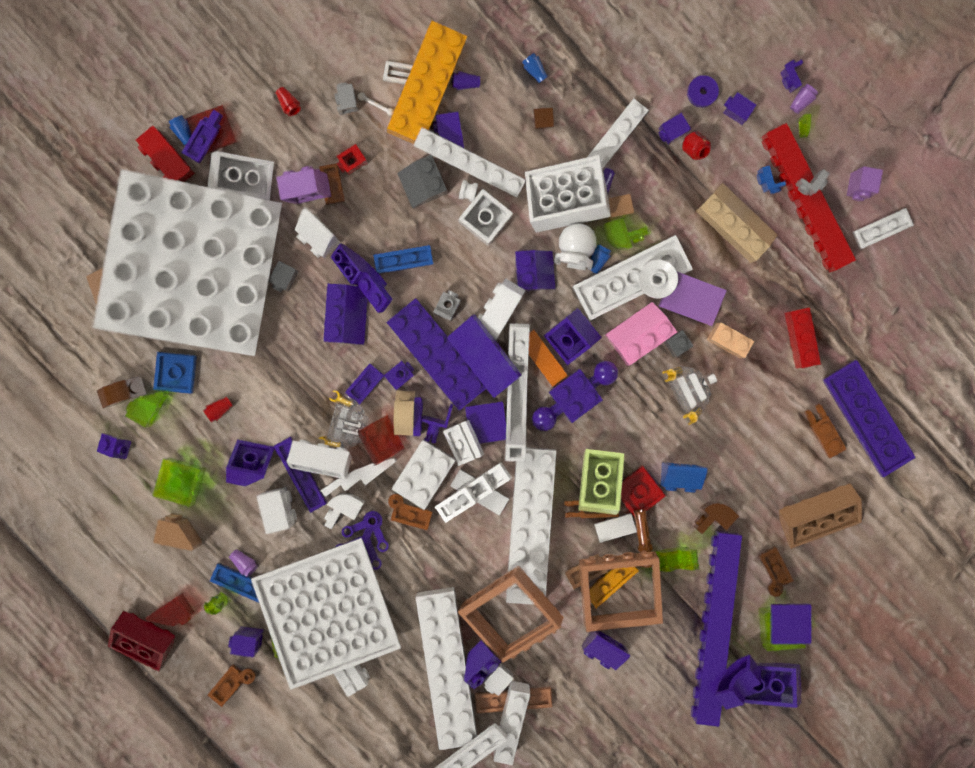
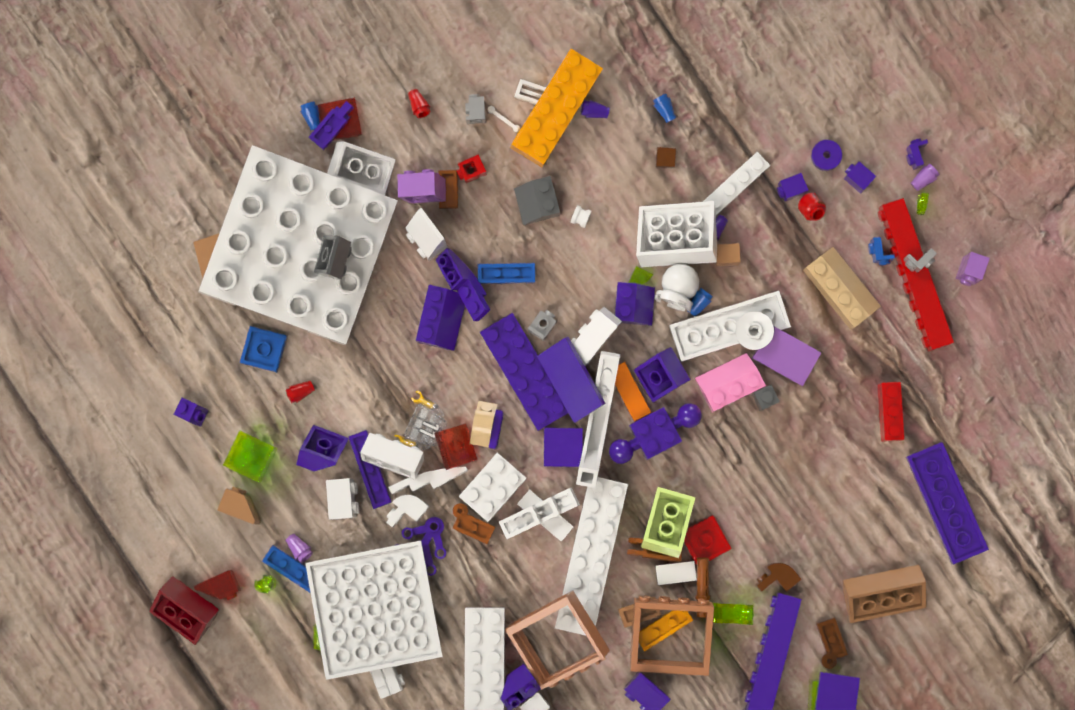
camera: 10 degrees right, 5 degrees down
reddish brown brick [97,376,146,409] -> none
clear neon green slope [125,391,169,427] -> none
red brick [136,125,195,183] -> none
dark orange hinge [207,664,256,707] -> none
dark purple brick [228,626,264,658] -> none
dark grey brick [268,261,299,293] -> none
dark purple plate [345,363,384,405] -> none
dark purple brick [384,361,415,390] -> none
white plate [413,127,526,197] -> none
dark purple bracket [422,403,453,443] -> none
dark purple brick [433,112,464,148] -> none
white plate [443,420,484,466] -> none
white brick [458,189,513,246] -> none
clear neon green brick [603,218,649,250] -> none
blue slope [660,462,708,493] -> none
torso [662,366,717,425] -> none
light nougat brick [707,322,754,358] -> none
dark orange hinge [805,404,846,458] -> none
white tile [852,208,914,249] -> none
none -> dark grey slope [314,235,352,280]
none -> clear neon green tile [628,266,653,285]

